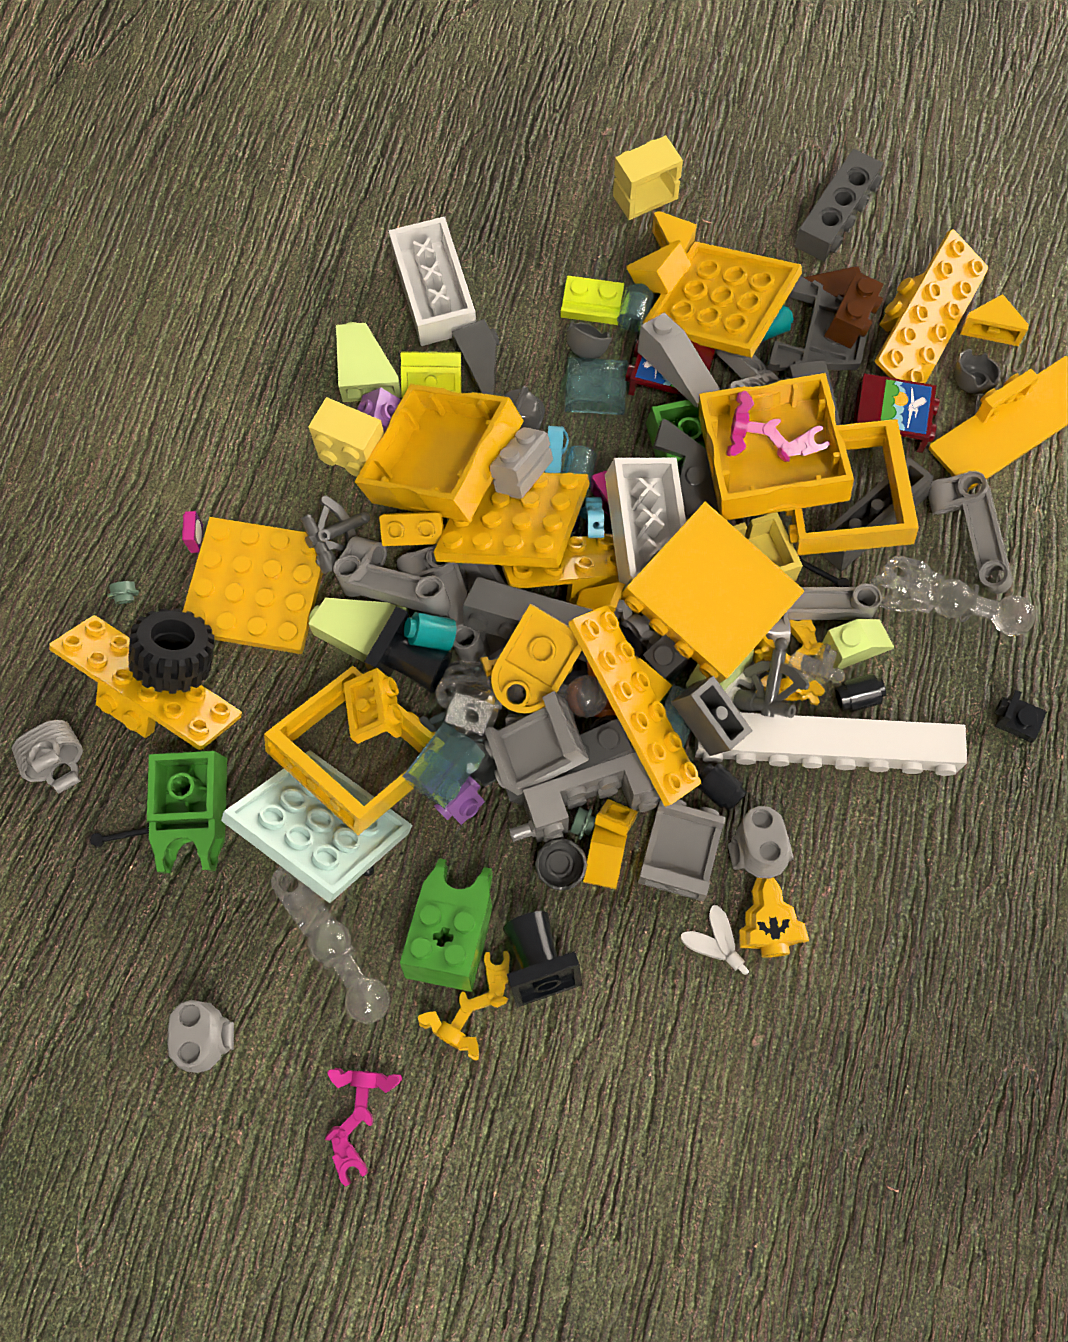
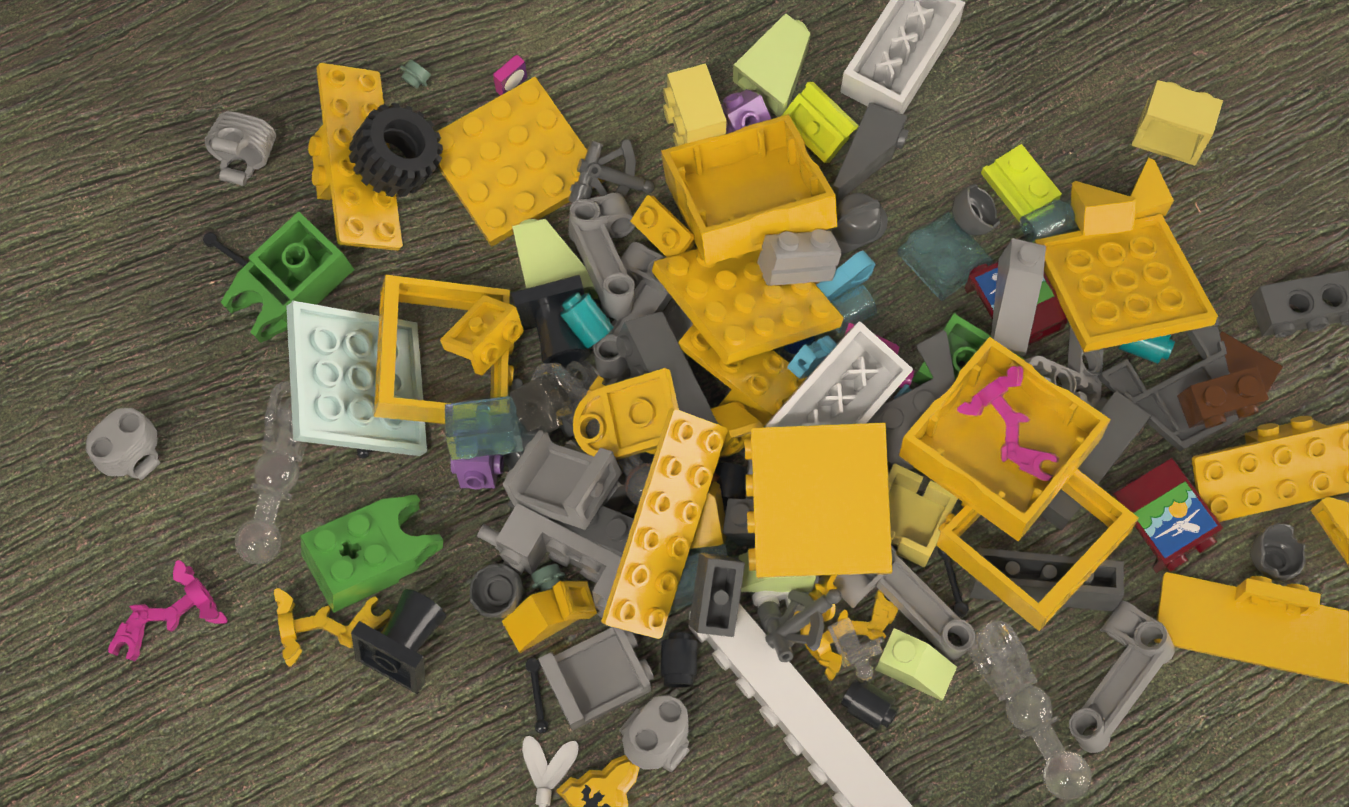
camera: 45 degrees right, 0 degrees up
none -> black hinge [526,658,549,734]

